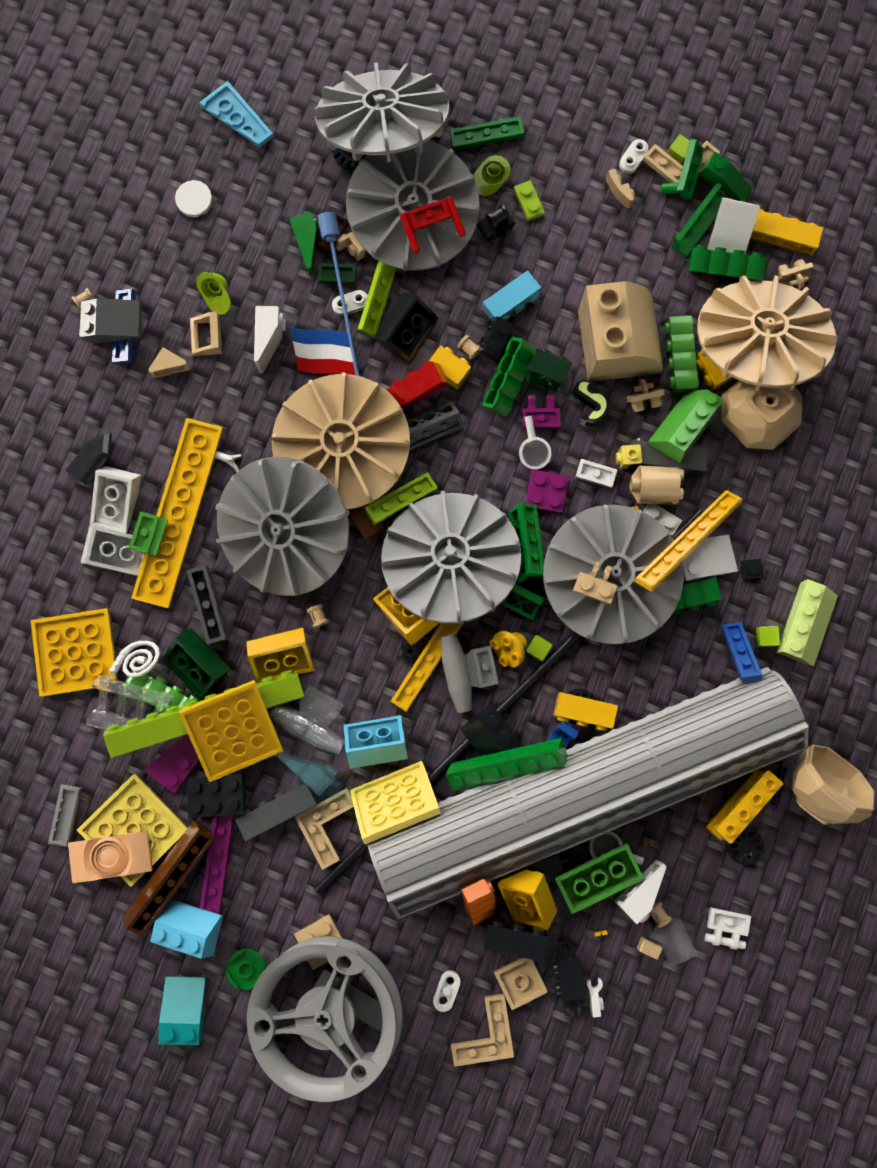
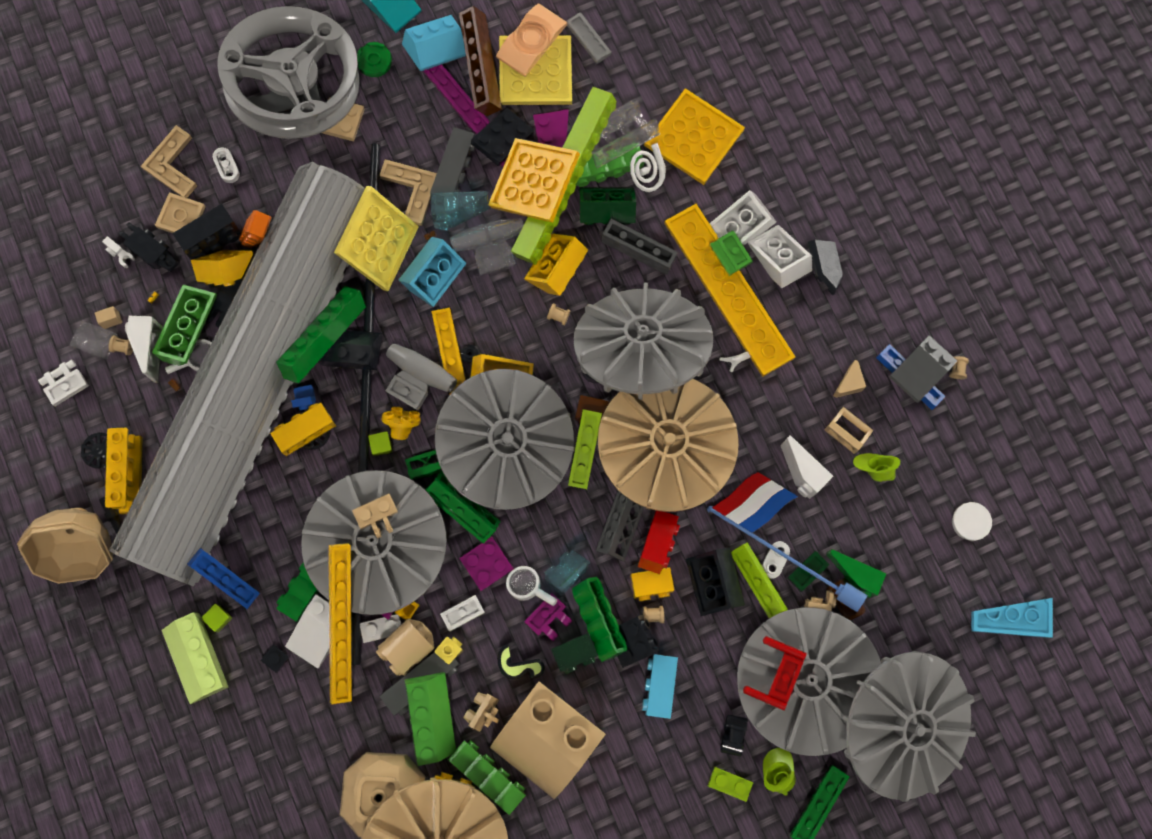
camera: 130 degrees right, 5 degrees down
none -> clear light blue slope [544,550,590,596]

